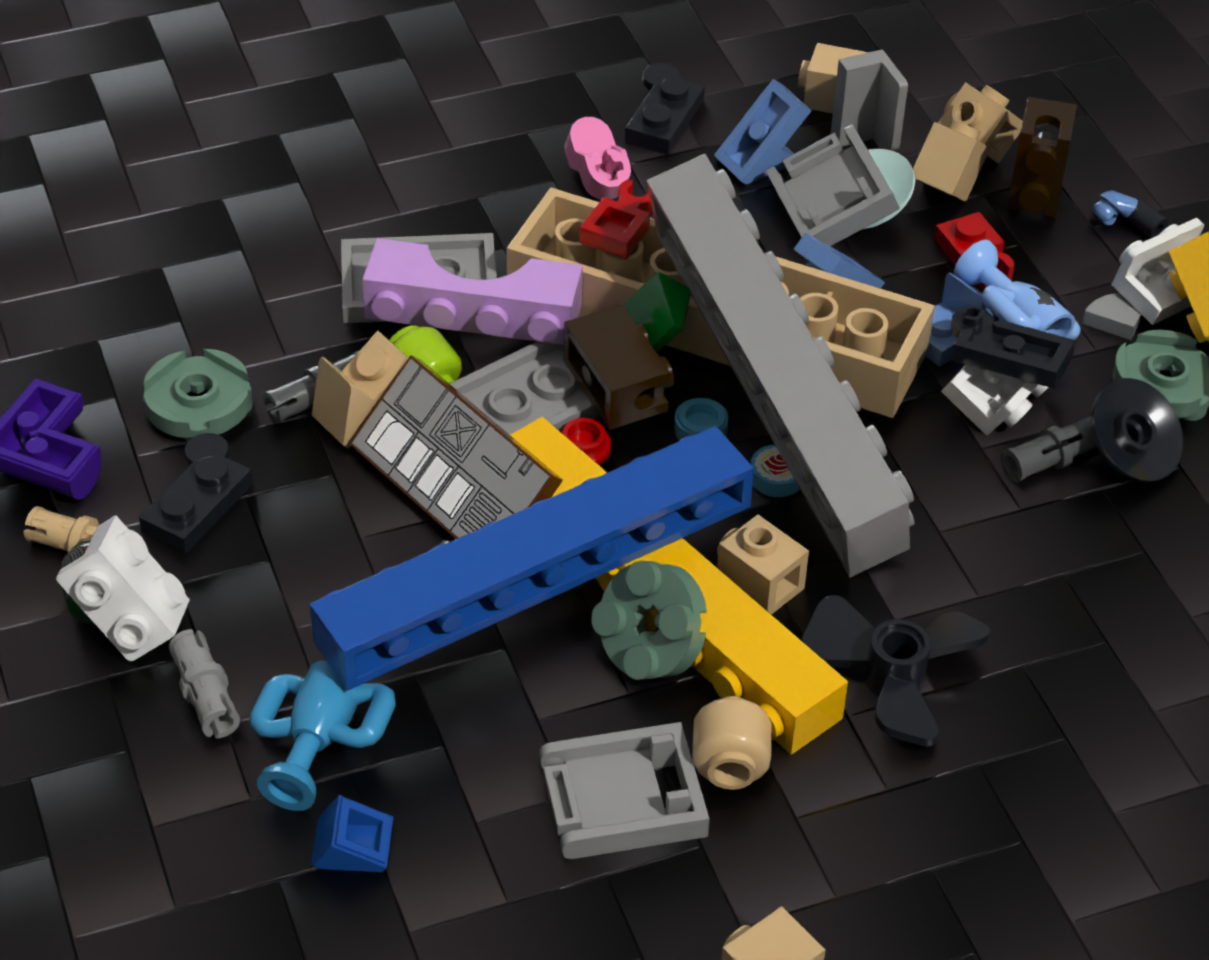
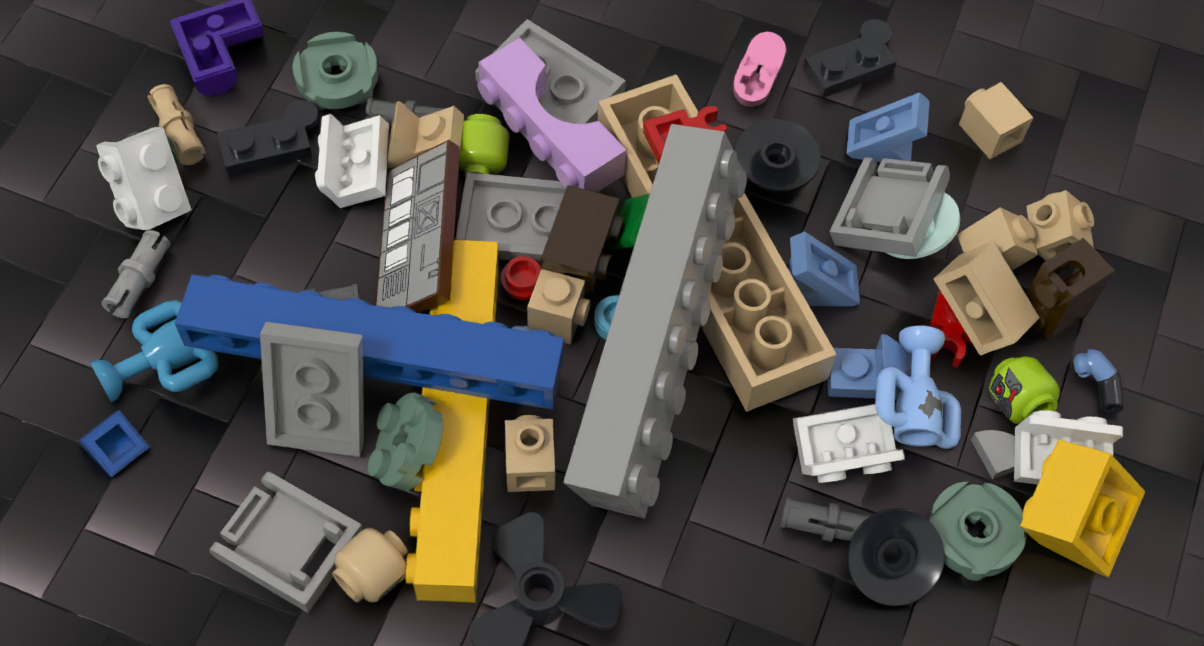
camera: 40 degrees right, 15 degrees up
light grey panel [831,49,908,153] -> none
black hinge [951,305,1075,389] -> none
none -> light grey plate [260,322,364,457]
none -> white bracket [315,114,389,208]
none -> tan brick [527,269,591,345]
none -> tan brick [934,241,1040,355]
none -> lime head [989,356,1060,424]

